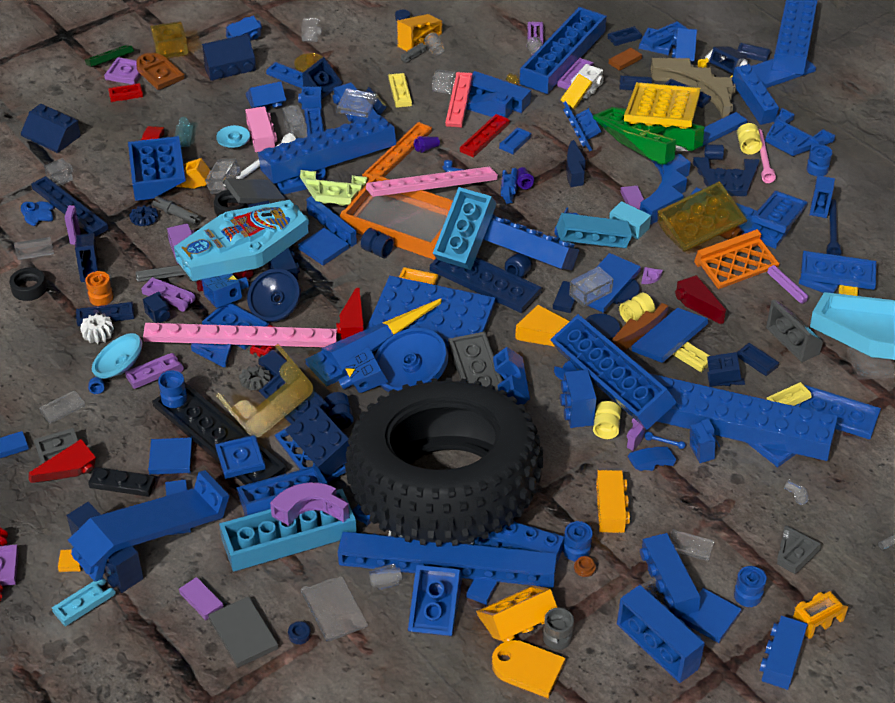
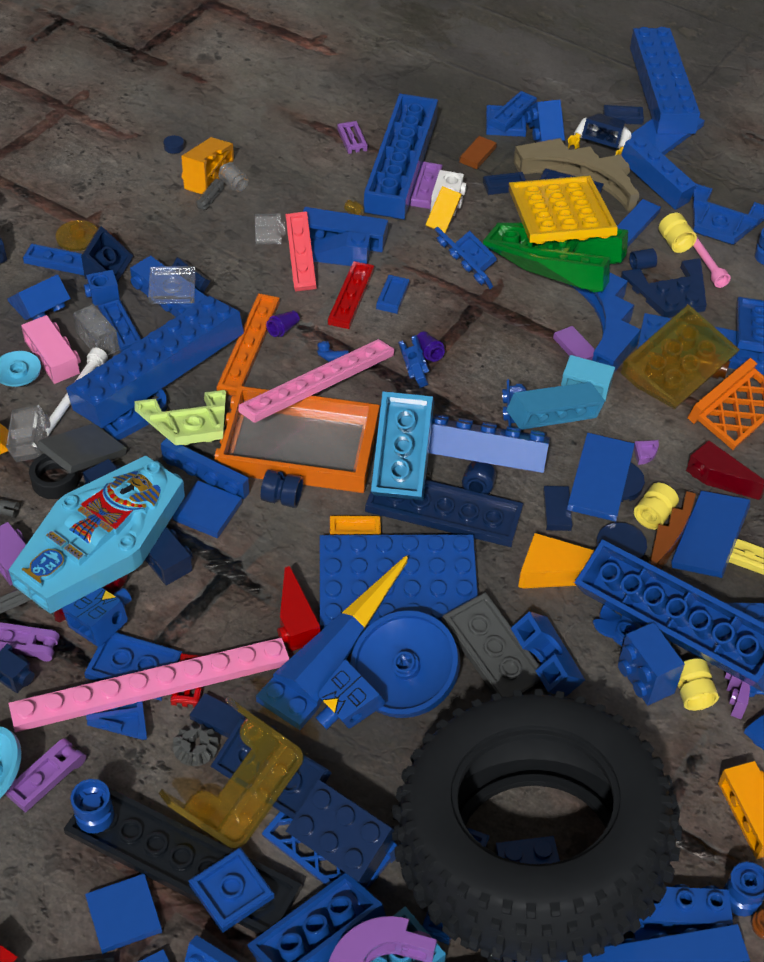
camera: 20 degrees left, 5 degrees up
dark blue dish [247,269,301,322] -> none
clear brick [301,18,322,42] -> none
dark blue wheel [324,392,354,430] -> none
light yellow tile [388,73,412,108] -> none
clear brick [526,37,543,56] -> none
dark blue slope [566,140,585,187] -> none
clear brick [569,267,613,307] -> none
dark blue tile [607,26,642,46] -> none

